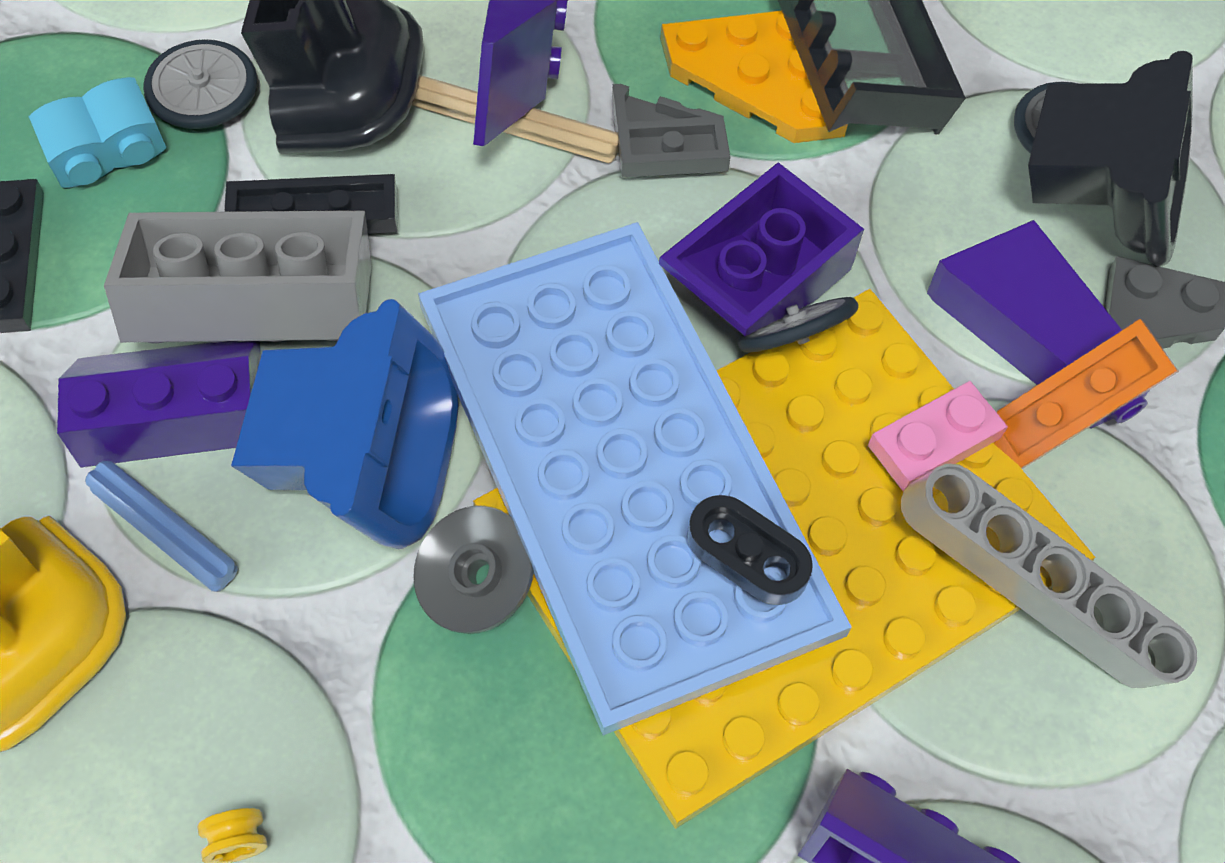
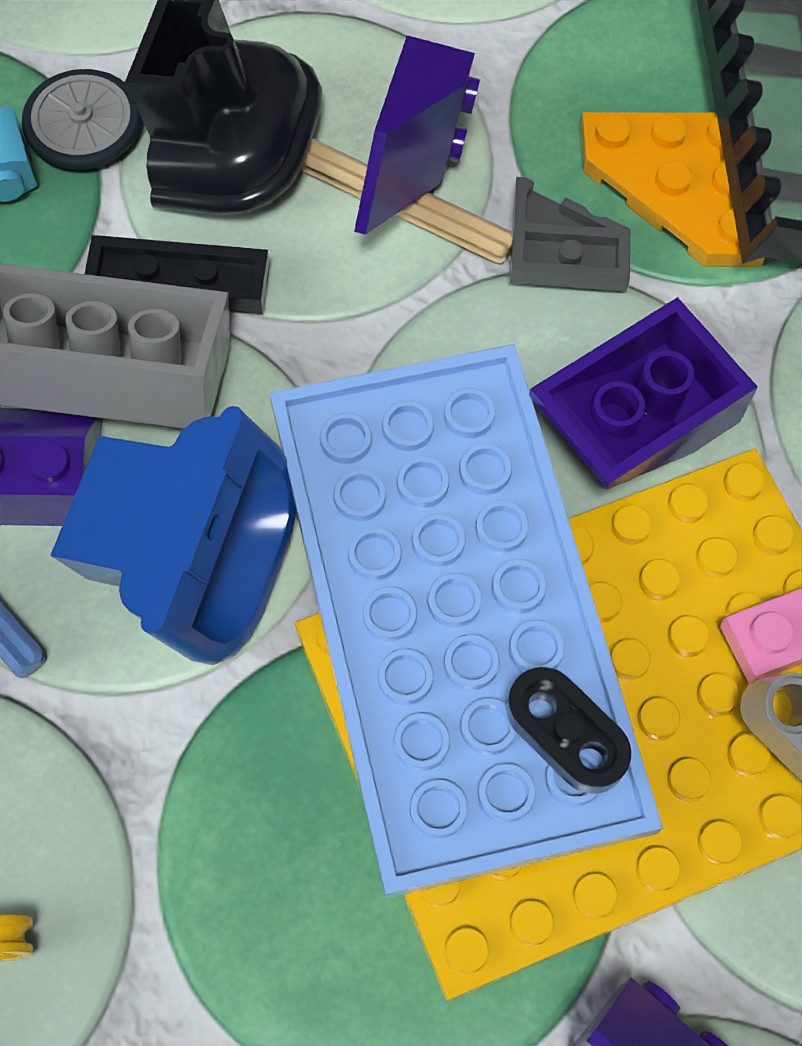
camera: 10 degrees right, 5 degrees up
dark grey dish [413,506,534,634] -> none
black wheel [738,297,858,352] -> none

